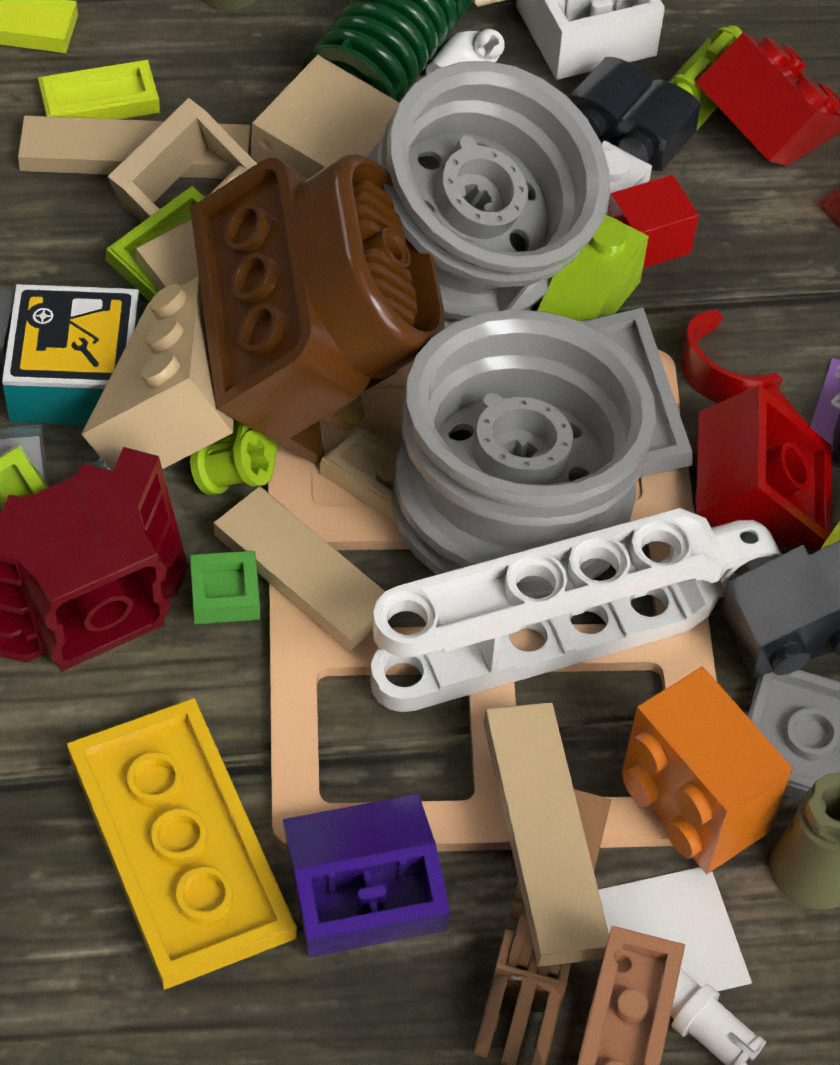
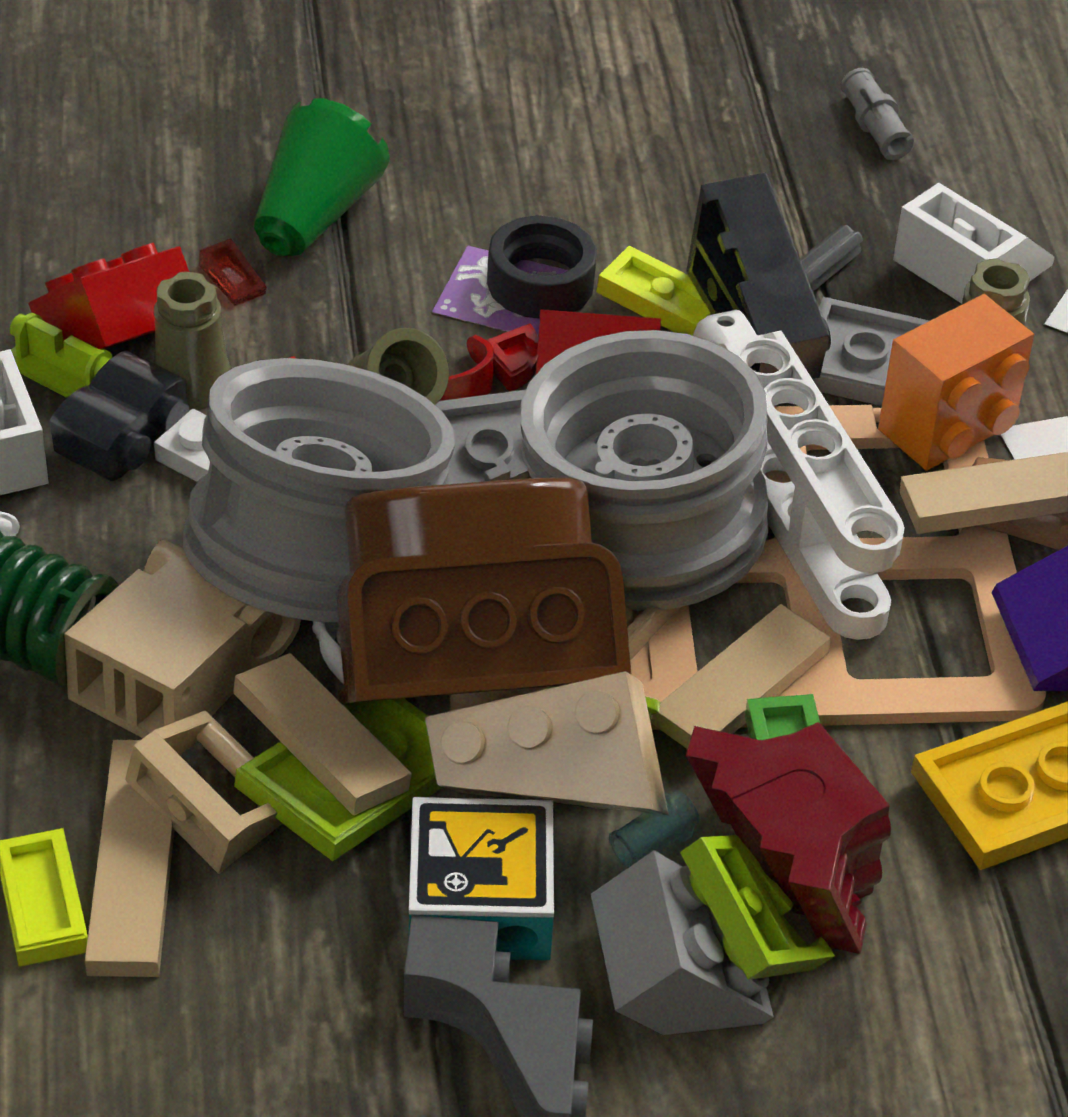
camera: 90 degrees left, 10 degrees down
none -> olive plant [153,272,231,410]
none -> olive plant [347,328,449,405]

